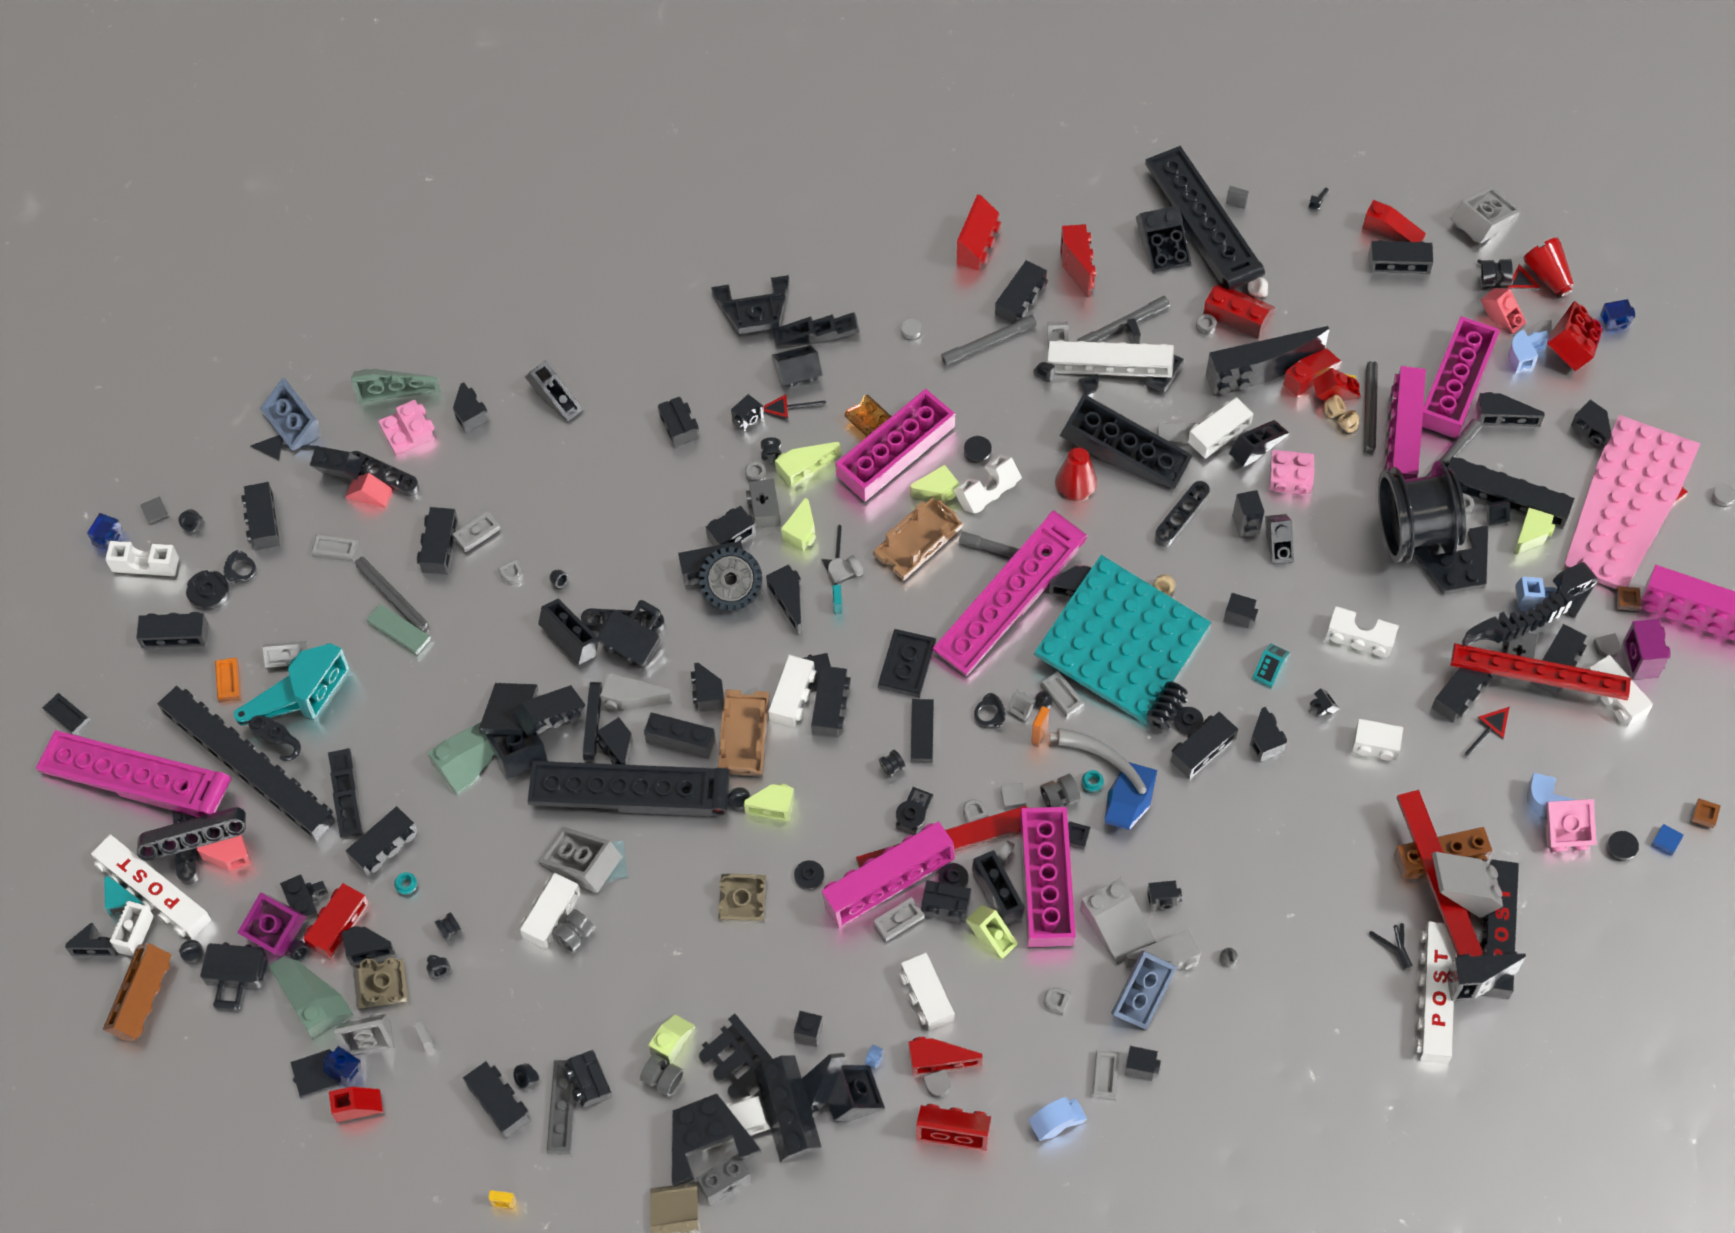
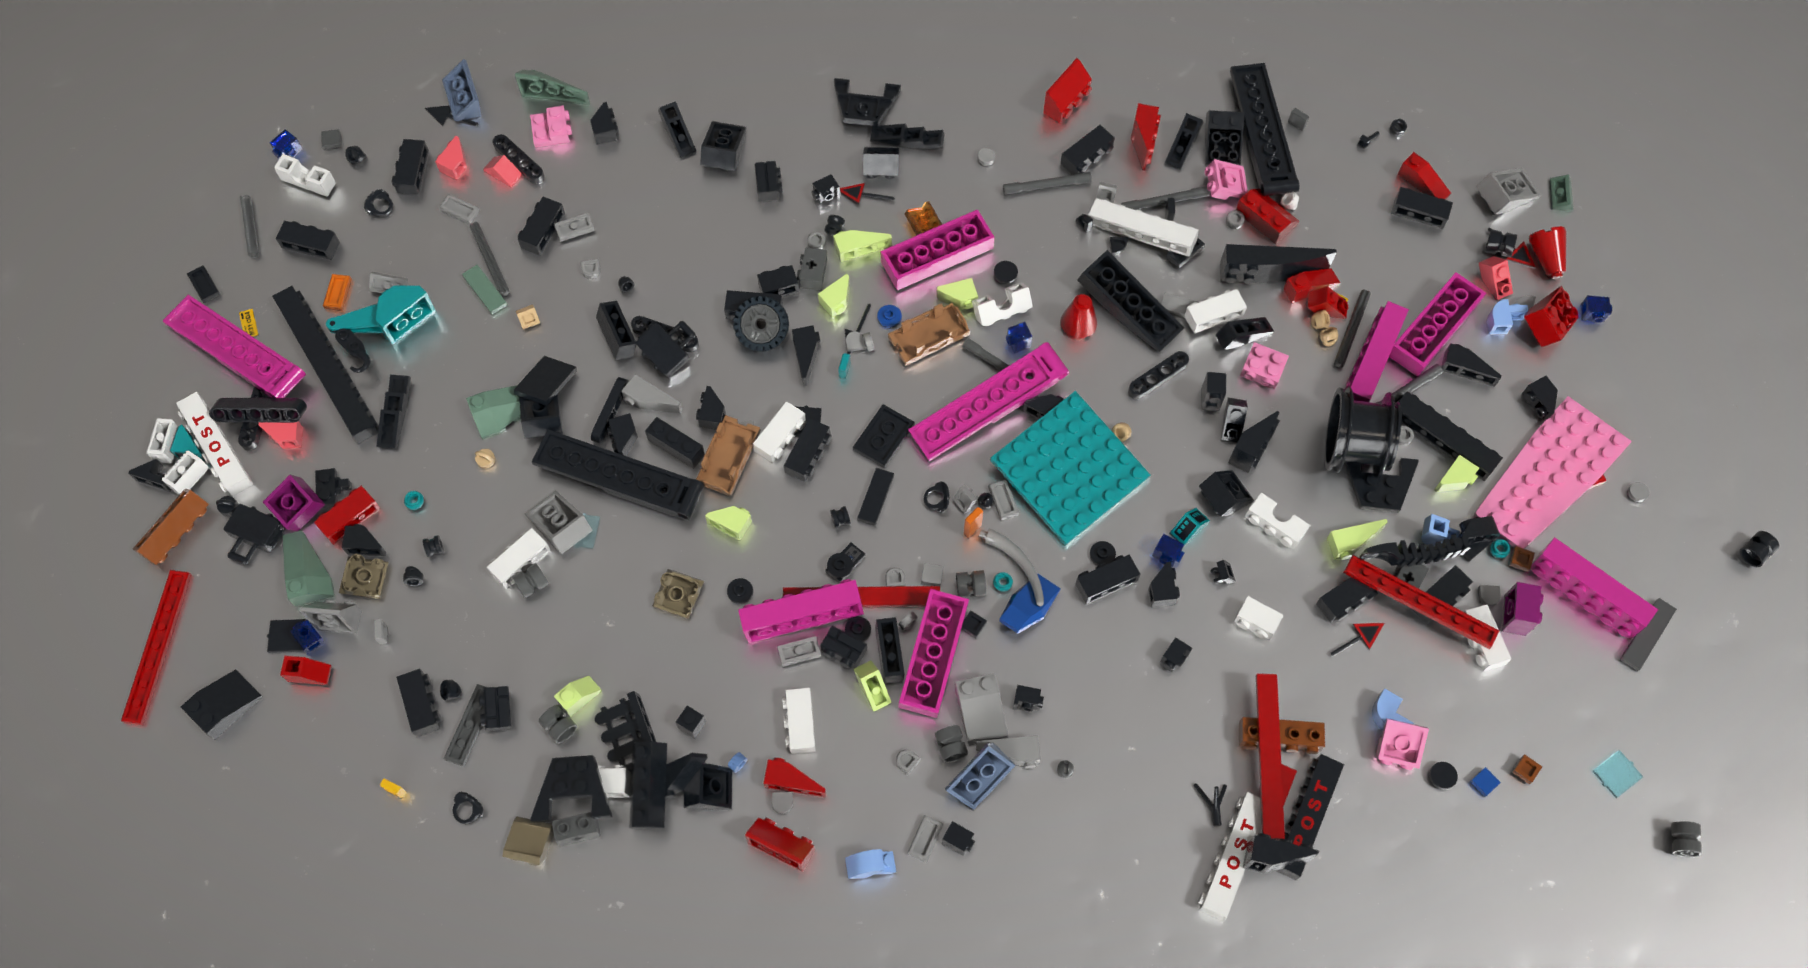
camera: 15 degrees right, 5 degrees up
black tile [186,570,230,611] -> none
black hinge [289,940,309,960] -> none
black brick [310,446,363,480] -> none
black brick [345,806,418,876] -> none
black brick [513,685,585,736] -> none
black tile [728,787,751,811] -> none
black piece [1146,681,1188,731] -> none
black brick [1223,593,1259,628] -> none
light grey slope [1432,852,1503,918] -> none
black tile [1487,500,1510,525] -> none
none -> red tile [121,570,192,726]
none -> white brick [146,418,179,464]
none -> black slope [181,669,263,740]
none -> yellow sticker [239,309,258,337]
none -> dark grey piece [240,195,259,258]
none -> coral slope [435,136,467,180]
none -> black piece [453,792,483,824]
none -> tan tile [475,449,496,469]
none -> tan tile [516,304,540,329]
none -> black slope [700,121,746,171]
none -> blue piece [877,305,902,328]
none -> dark grey wheel [935,725,968,762]
none -> clear blue brick [1006,322,1032,353]
none -> clear blue brick [1152,534,1185,567]
none -> black brick [1160,637,1193,671]
none -> black slope [1165,113,1203,169]
none -> black slope [1199,470,1254,517]
none -> bright pink plate [1205,159,1248,200]
none -> black slope [1228,411,1280,473]
none -> yellowish green slope [1327,519,1388,560]
none -> black axle [1390,119,1407,136]
none -> teal plate [1490,539,1510,559]
none -> sand green slope [1550,174,1573,211]

